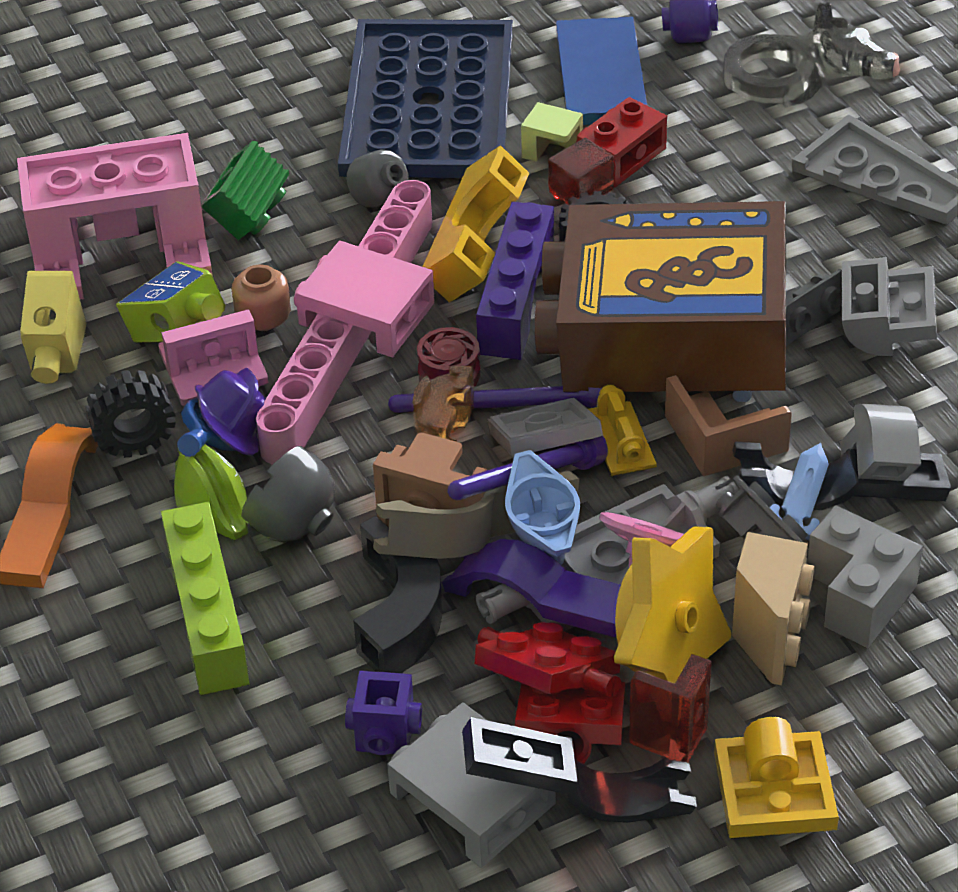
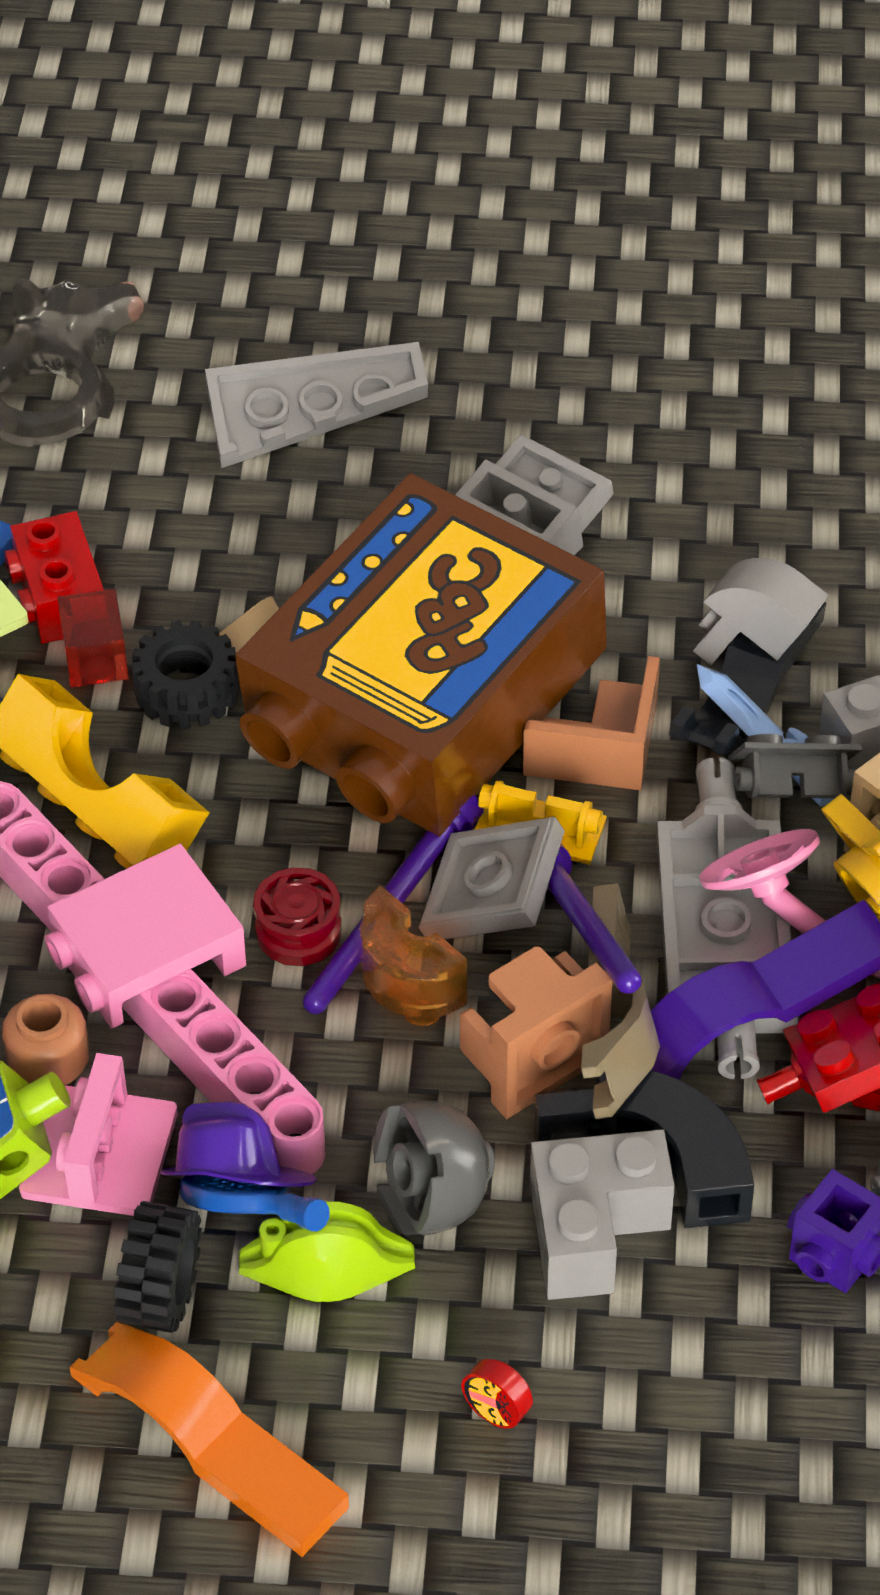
camera: 60 degrees left, 5 degrees up
lime arch [161,502,250,695] -> none
dark purple arch [476,202,554,360] -> none
light blue hat [505,450,580,565] -> none
none -> red tile [461,1359,533,1429]
none -> light grey brick [530,1130,674,1300]

